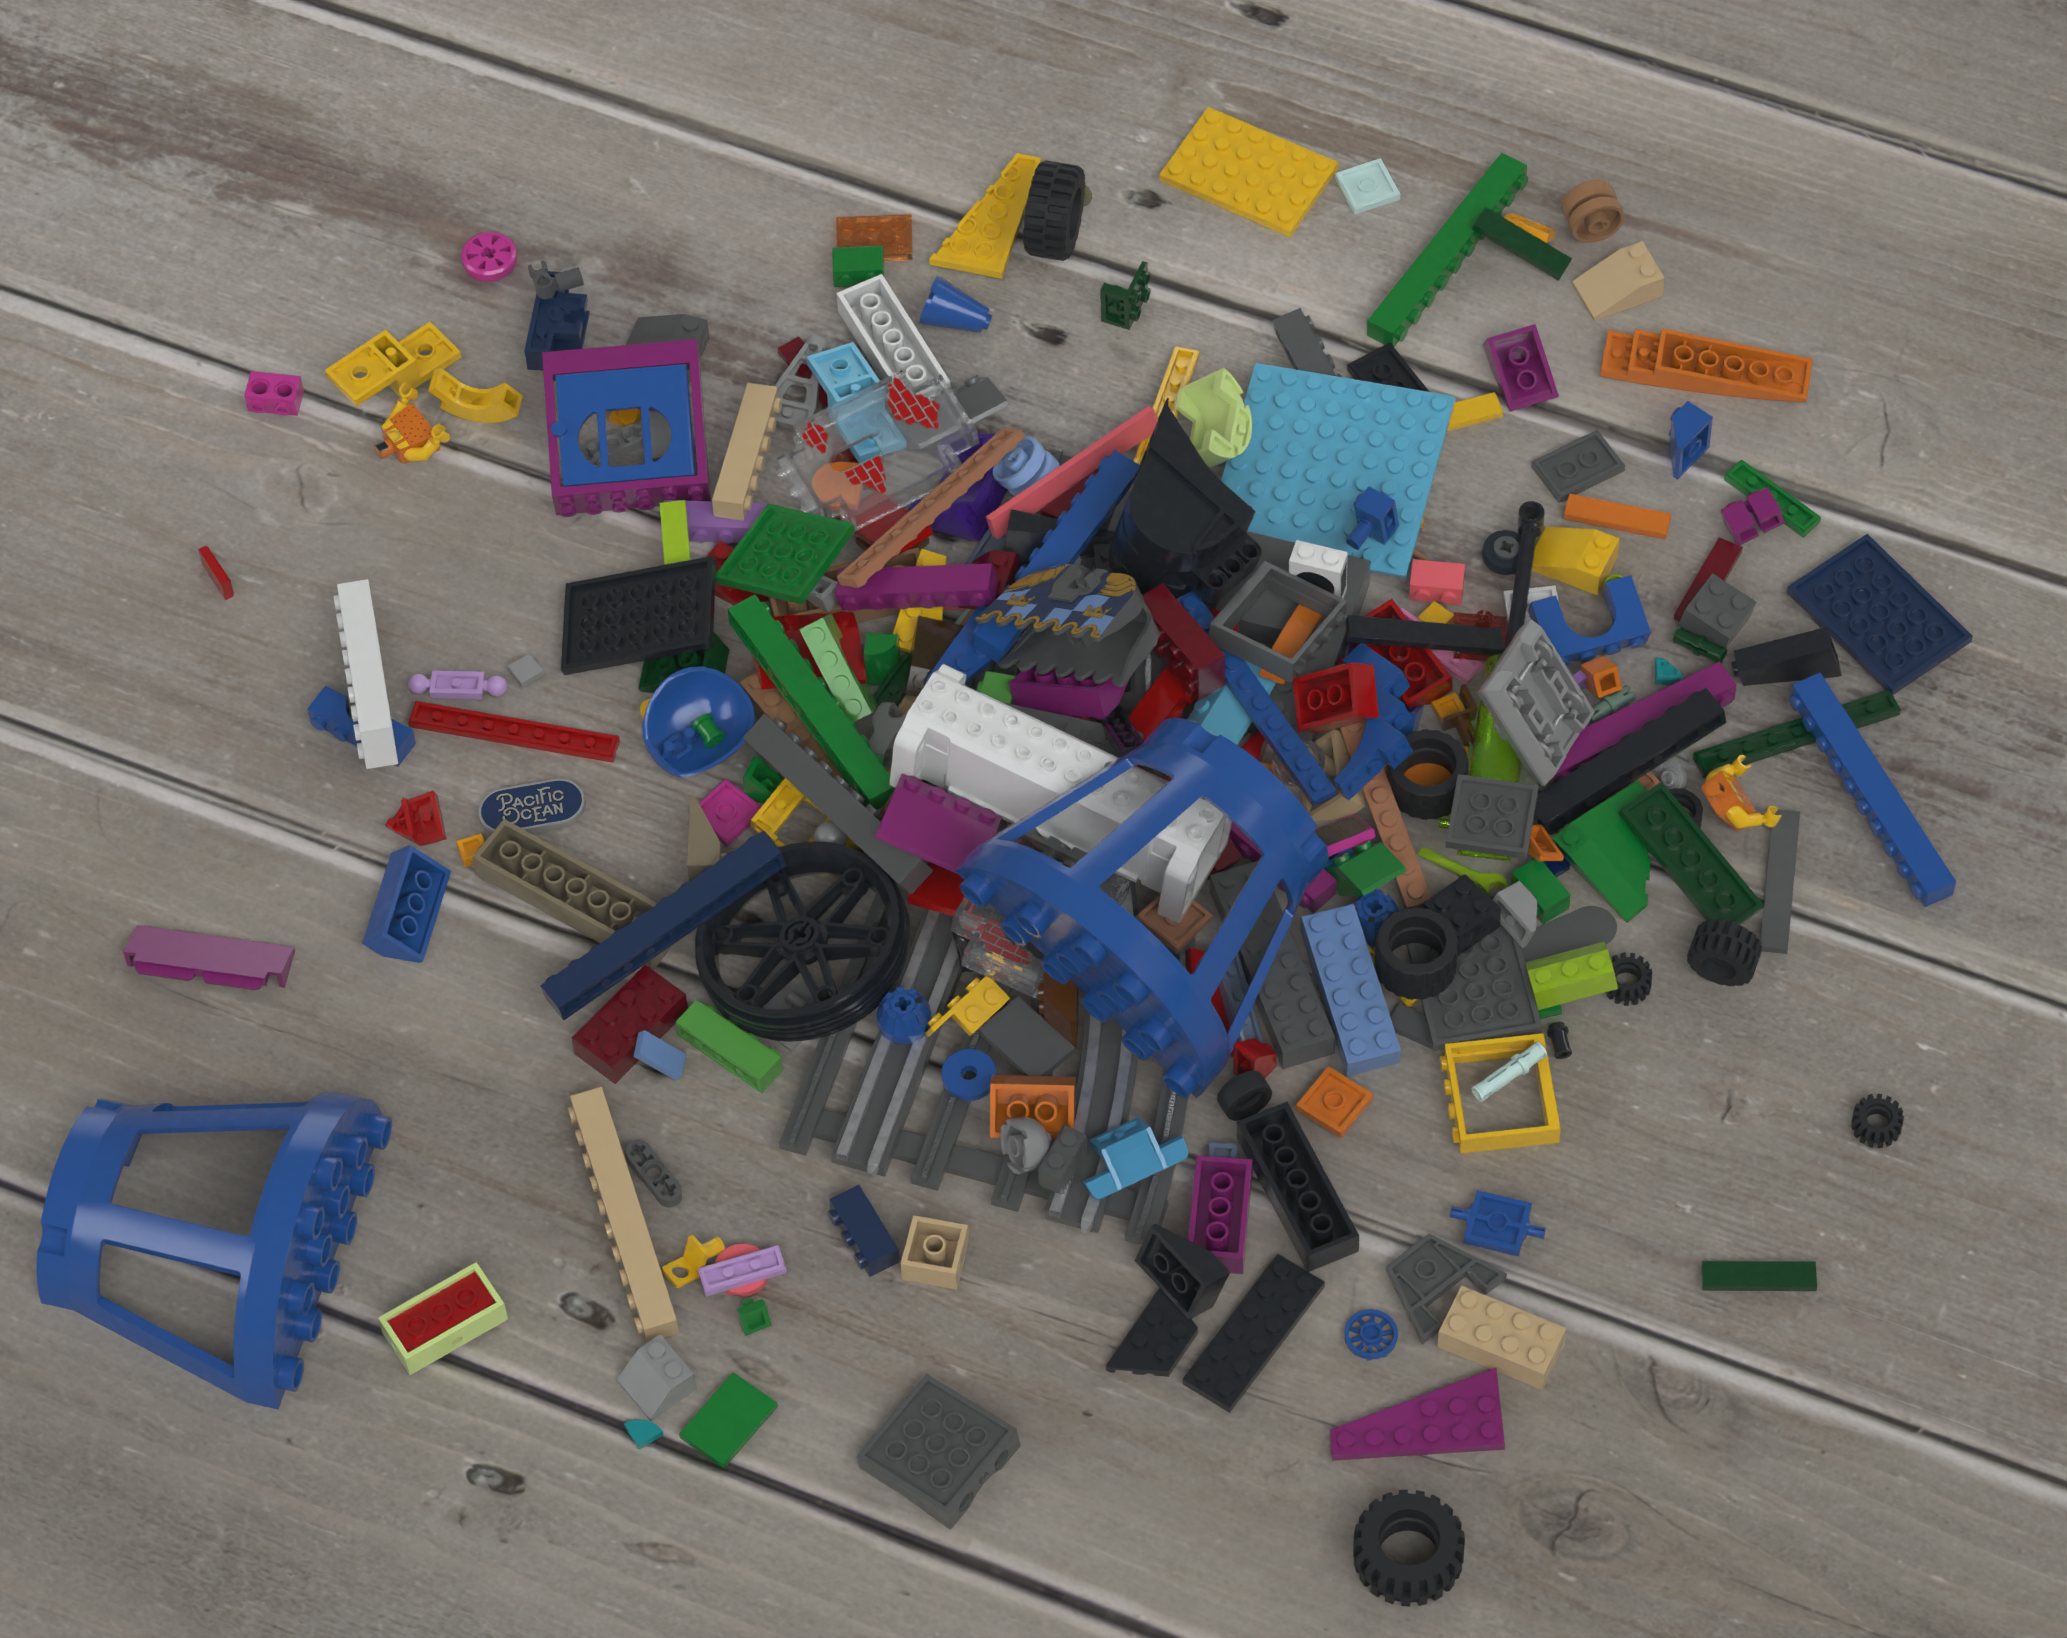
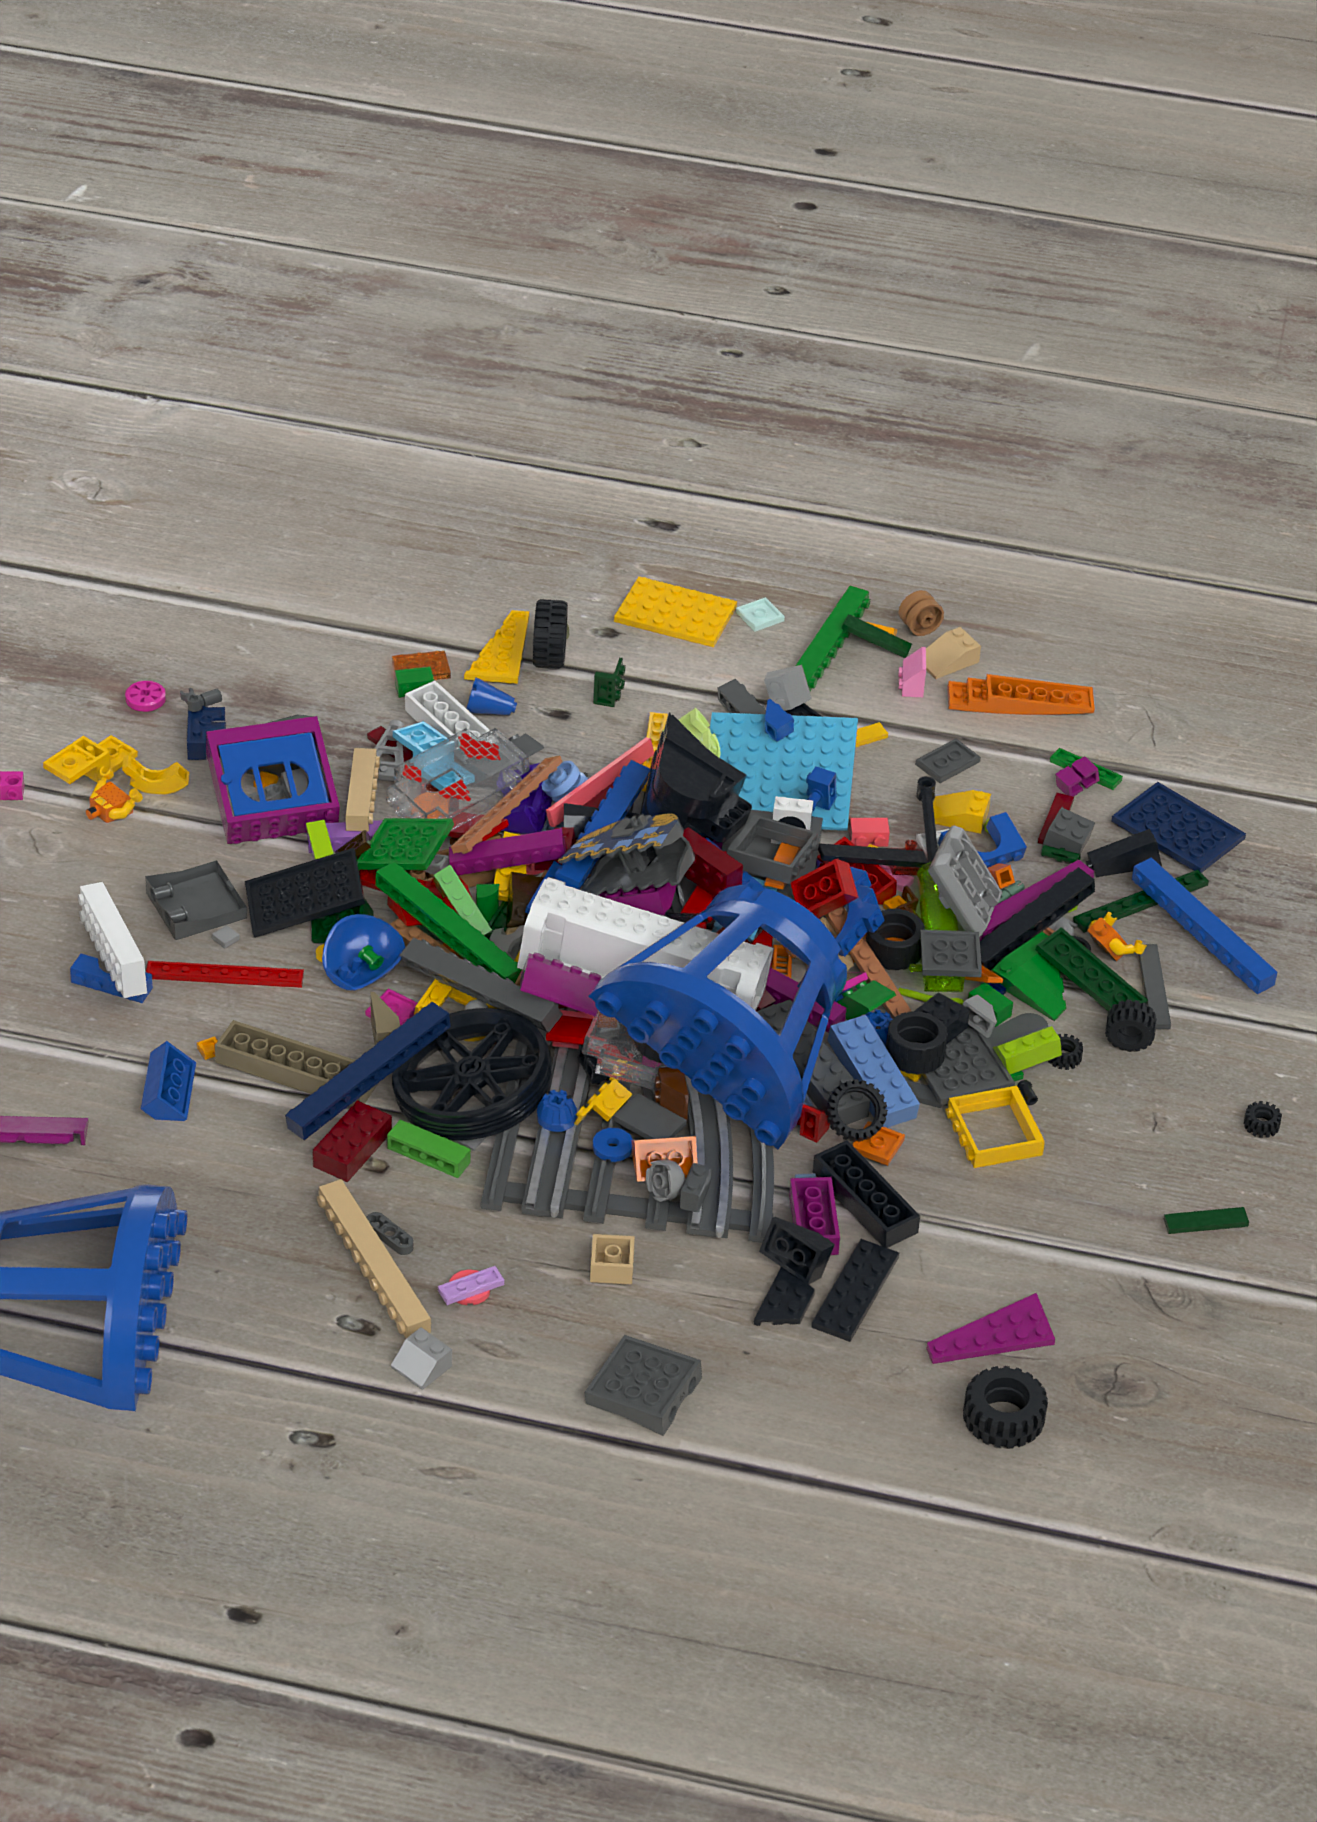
camera: 15 degrees left, 15 degrees down
brick [378,1262,508,1375] -> none
red slope [385,790,447,846] -> none
lavender plate [408,671,507,699] -> none
tile [478,778,585,833] -> none
teal tile [624,1419,664,1449] -> none
medium blue tile [633,1030,686,1080] -> none
yellow bracket [661,1235,725,1288] -> none
green tile [679,1372,778,1469] -> none
green tile [736,1297,772,1336] -> none
green slope [743,756,784,804] -> none
dark blue brick [828,1185,900,1277] -> none
dark azure plate [1083,1117,1188,1200] -> none
black tyre [1217,1071,1273,1121] -> none
blue wheel [1344,1309,1398,1361] -> none
dark grey wing [1386,1233,1507,1345] -> none
tan brick [1438,1285,1567,1390] -> none
blue plate [1450,1190,1546,1256] -> none
light aqua pin [1471,1042,1547,1102] -> none
black wheel [1482,530,1521,575] -> none
magenta slope [1483,324,1559,412] -> none
orange tile [1564,493,1672,540] -> none
teal tile [1655,657,1682,685] -> none
blue slope [1669,401,1713,480] -> none
none -> dark grey piece [145,860,247,940]
none -> dark brown tile [335,830,371,857]
none -> light grey slope [764,665,812,711]
none -> blue slope [765,699,794,742]
none -> black tyre [825,1080,888,1142]
none -> bright pink slope [898,647,926,698]

